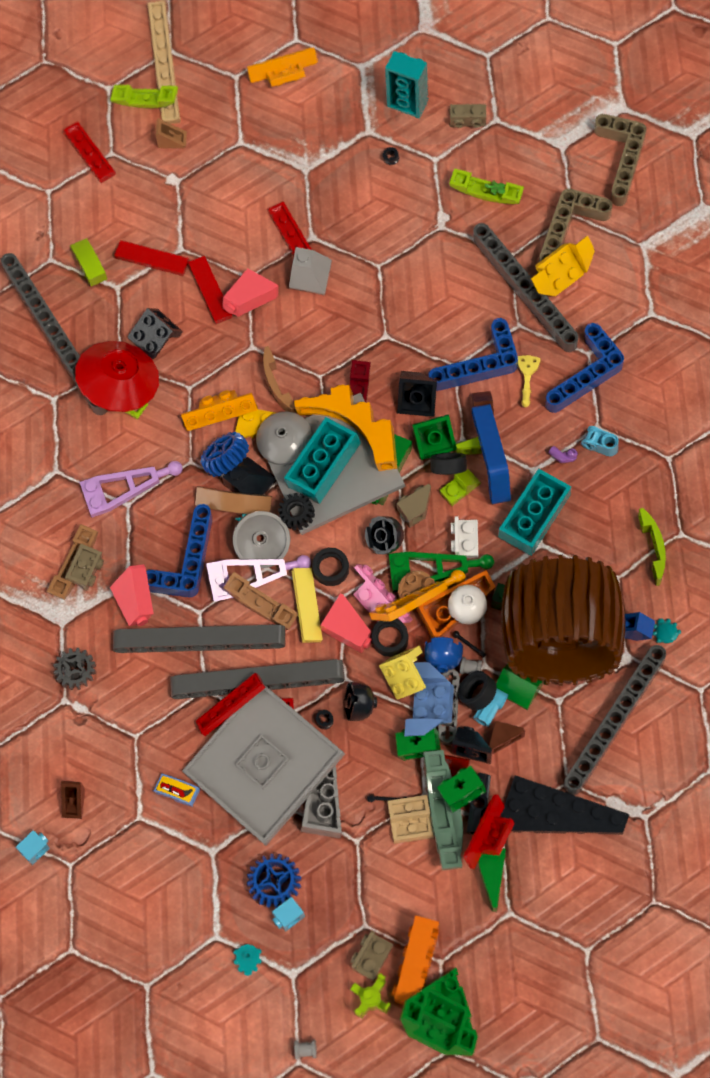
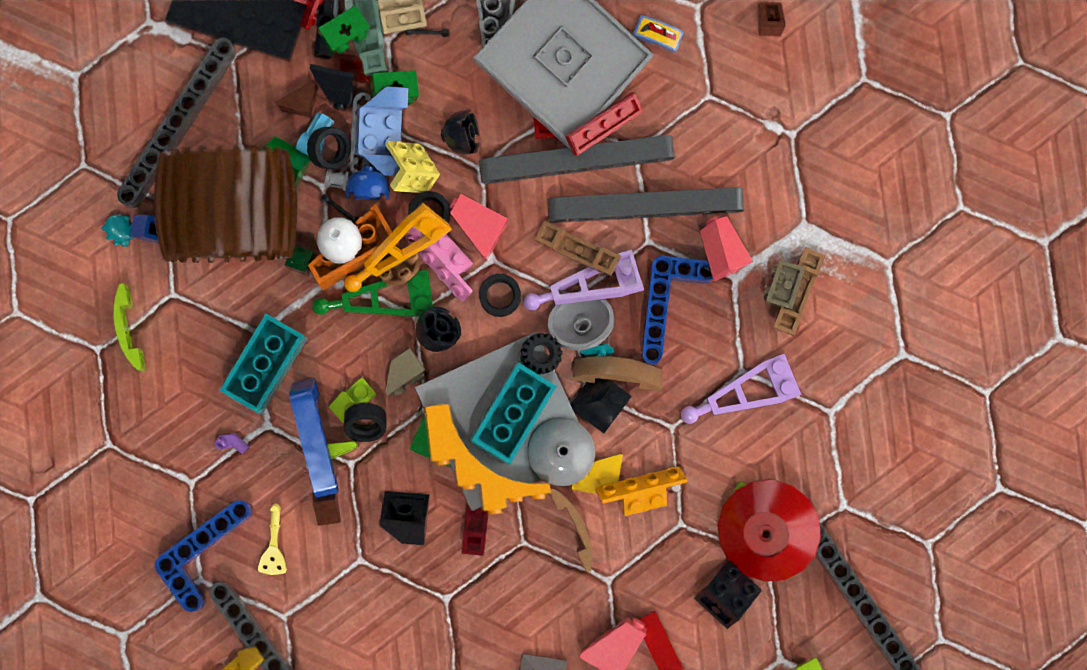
camera: 170 degrees right, 15 degrees up
dark grey gear [53,648,96,690] -> none
blue gear [200,432,249,477] -> none
light yellow tile [292,568,323,643] -> none
black bush [316,710,334,730] -> none
green slope [412,414,456,460] -> none
blue beam [429,318,518,391] -> none
white bracket [451,516,478,558] -> none
medium azure piece [581,426,619,457] -> none

